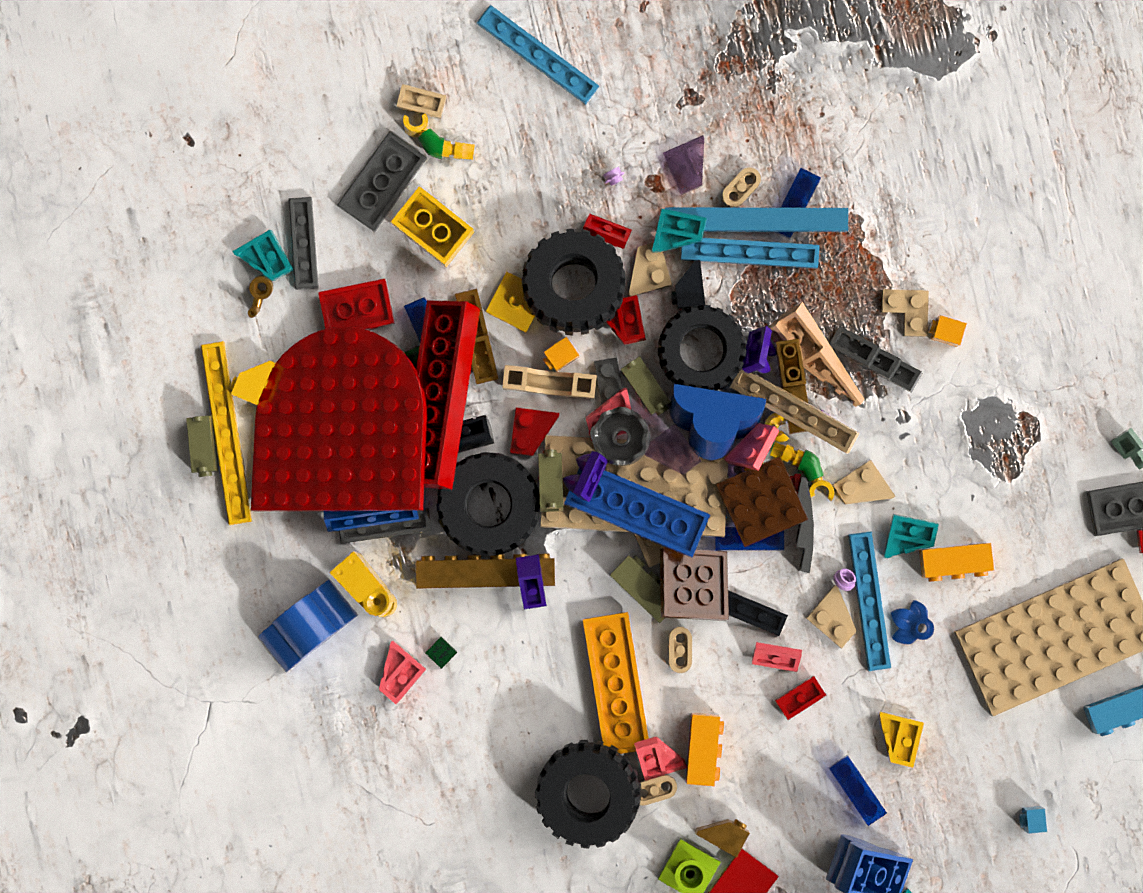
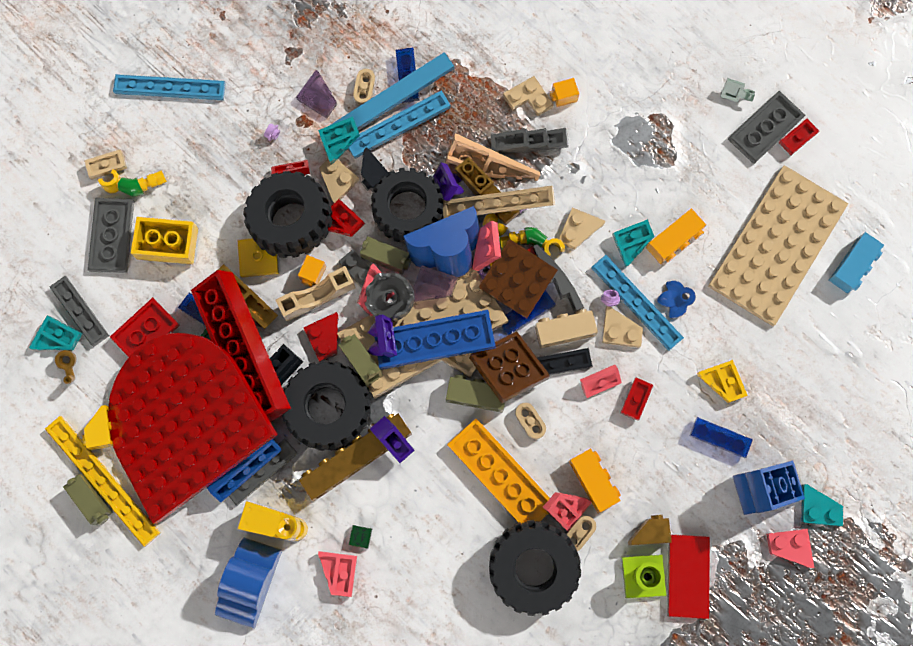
camera: 40 degrees left, 10 degrees down
dark azure plate [1019,806,1047,834] -> none
none -> tan brick [535,309,598,349]

